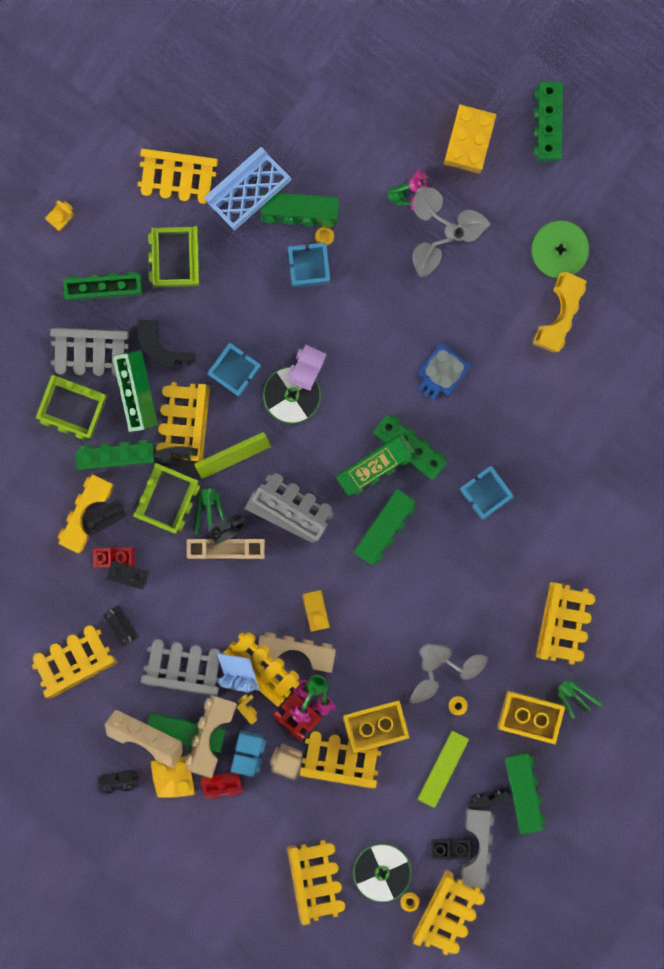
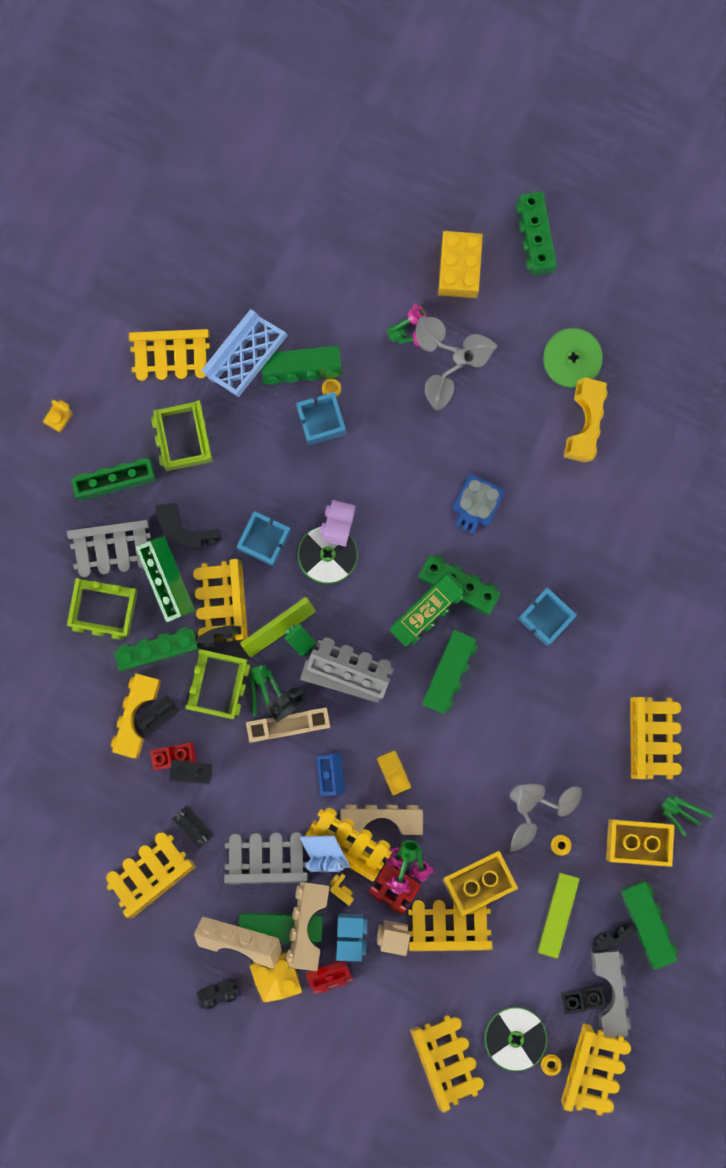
camera: 10 degrees left, 5 degrees down
none -> green slope [284,624,317,658]
none -> blue slope [316,753,345,796]

